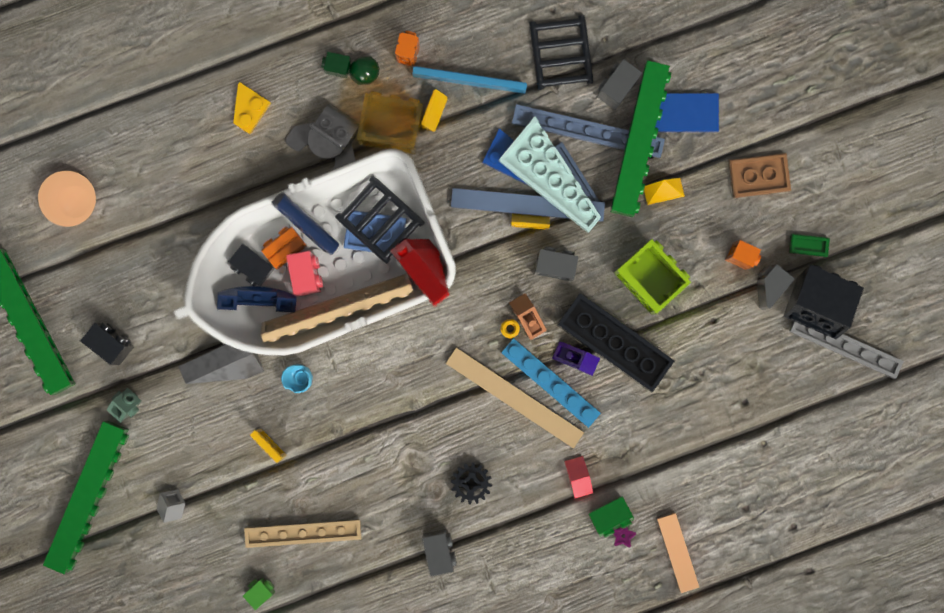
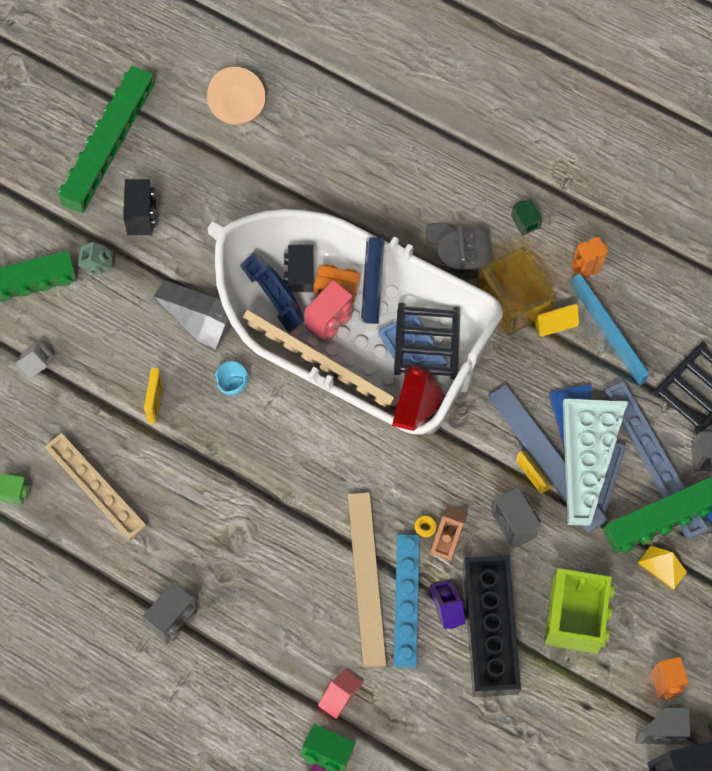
camera: 50 degrees right, 20 degrees down
yellow wing [233,82,271,135] -> none
dark green hair [349,56,380,85] -> none
black gear [451,462,492,505] -> none

